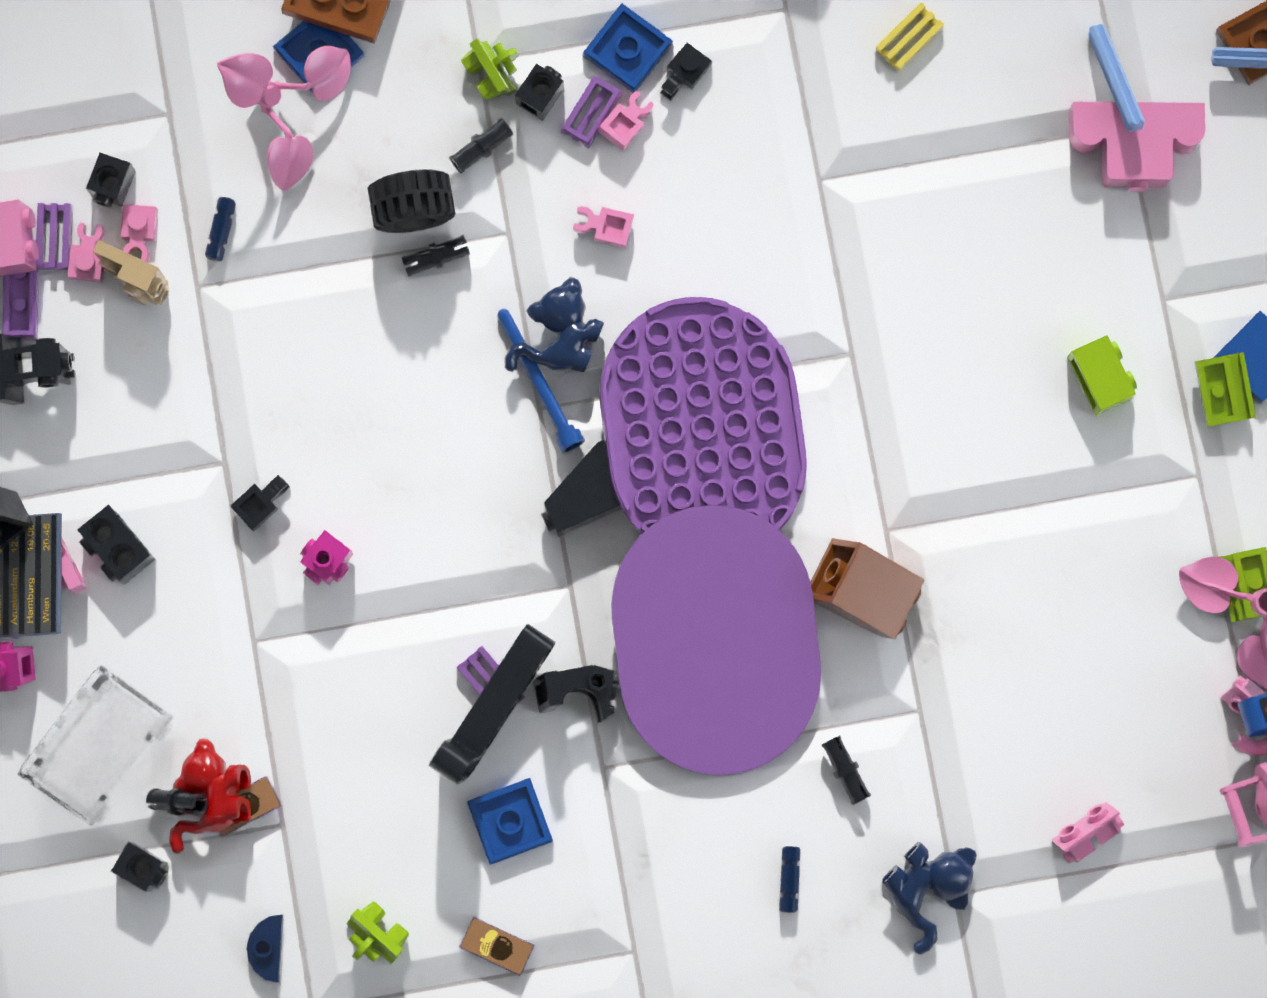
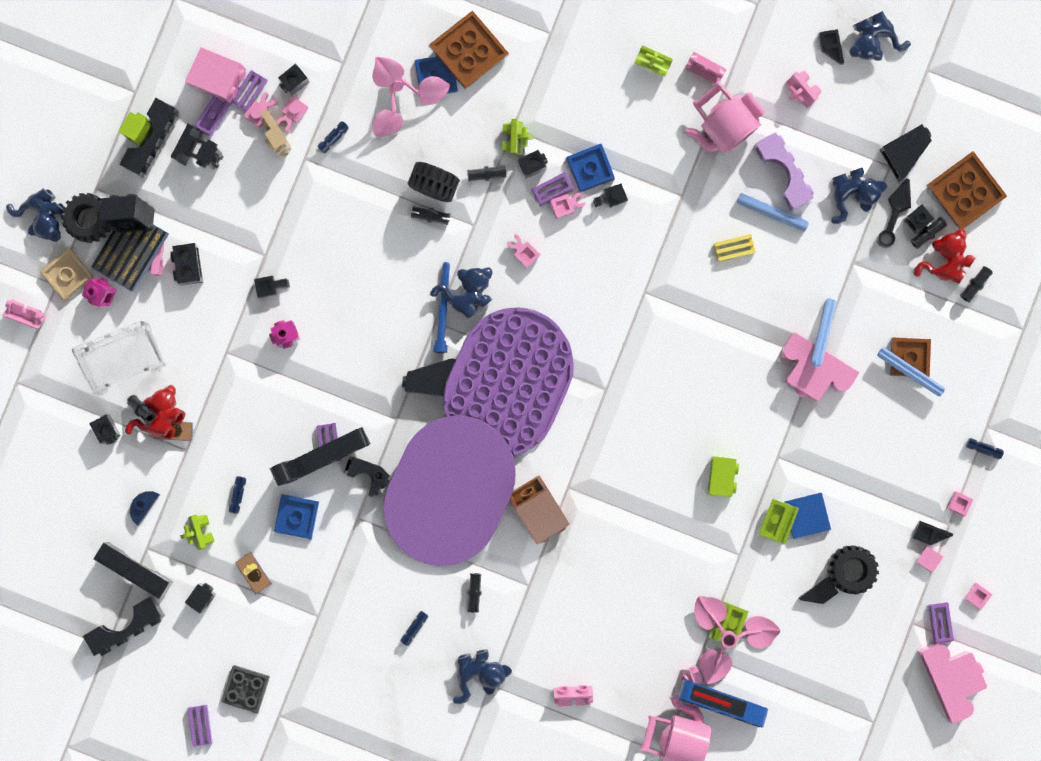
camera: 30 degrees right, 5 degrees up
none -> dark blue axle [228,476,246,514]

